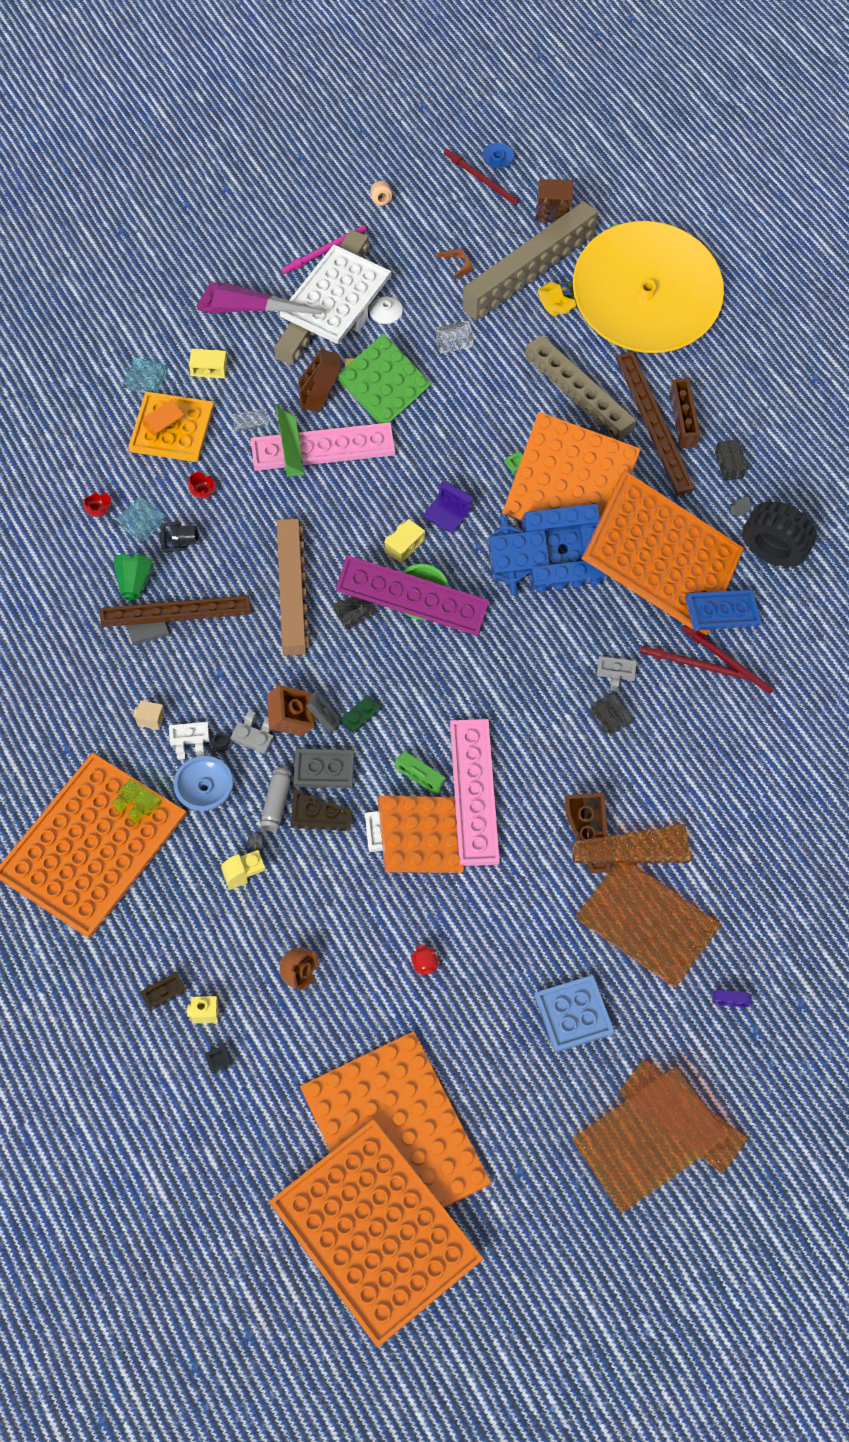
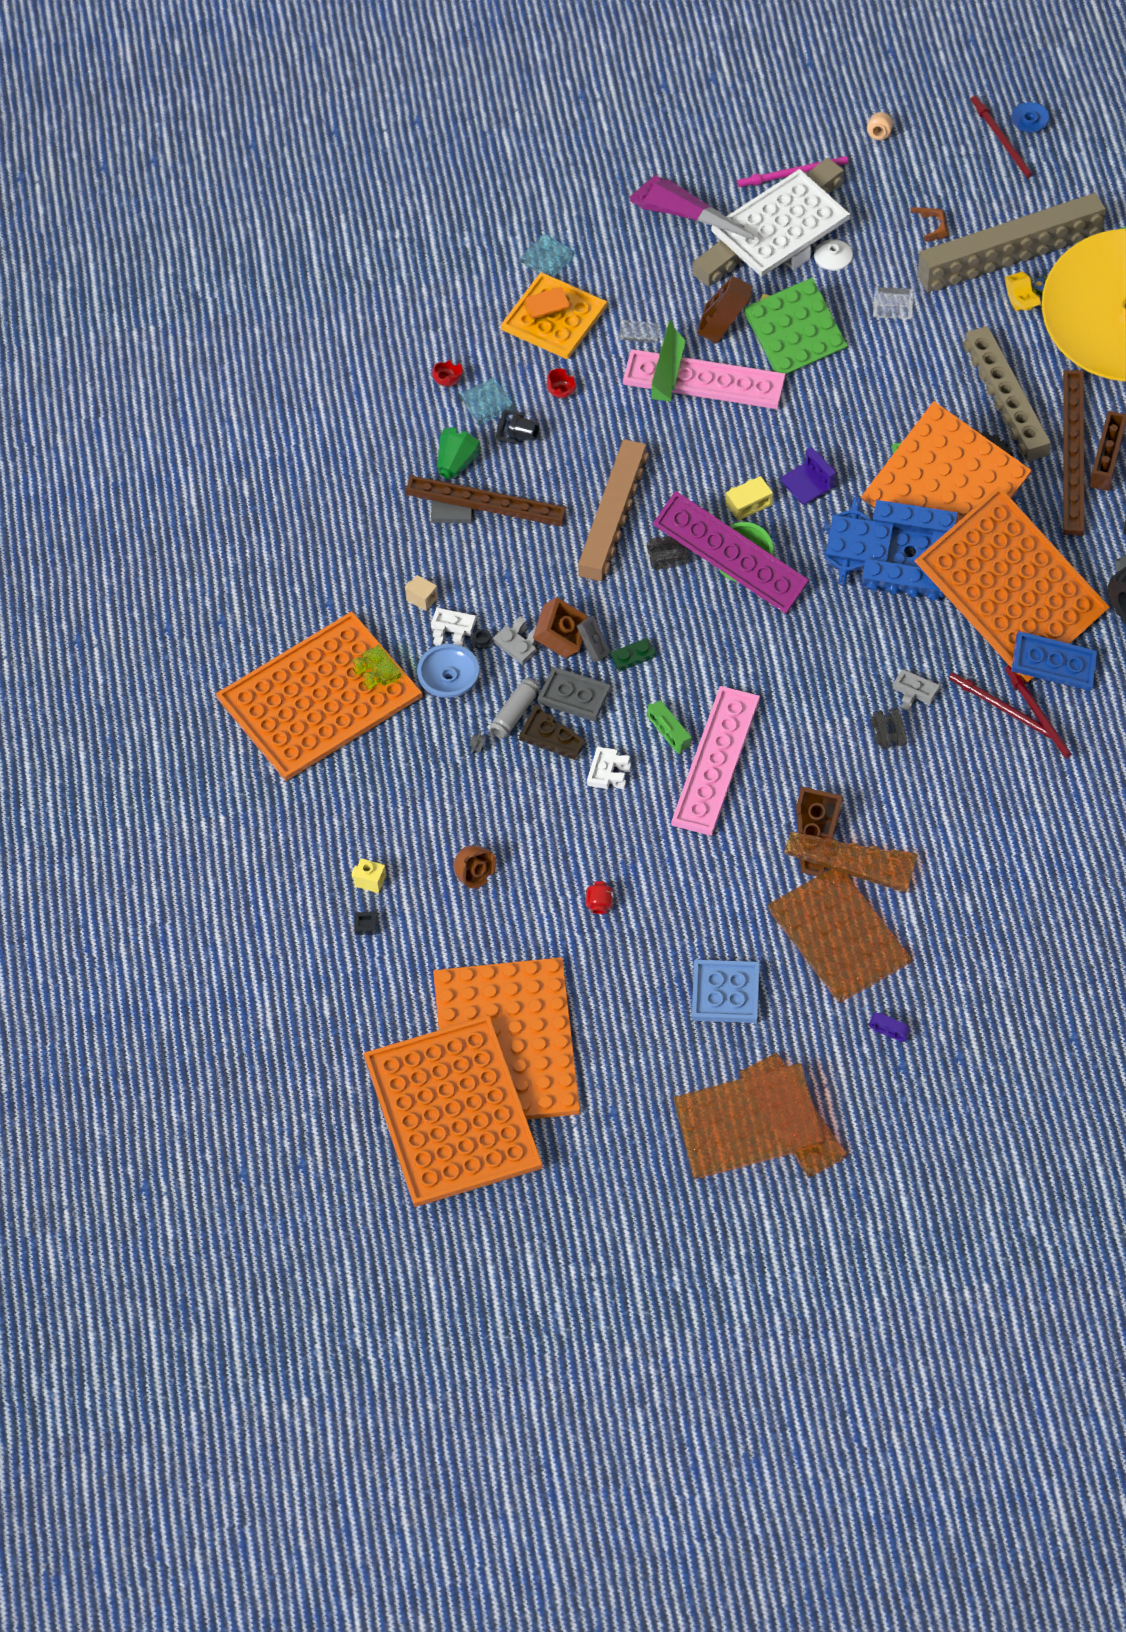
camera: 25 degrees right, 5 degrees down
dark brown plate [140,972,187,1011] -> none
light yellow brick [189,349,227,378] -> none
light yellow brick [221,850,265,890] -> none
orange plate [378,796,464,873] -> none
reddish brown brick [535,179,573,223] -> none

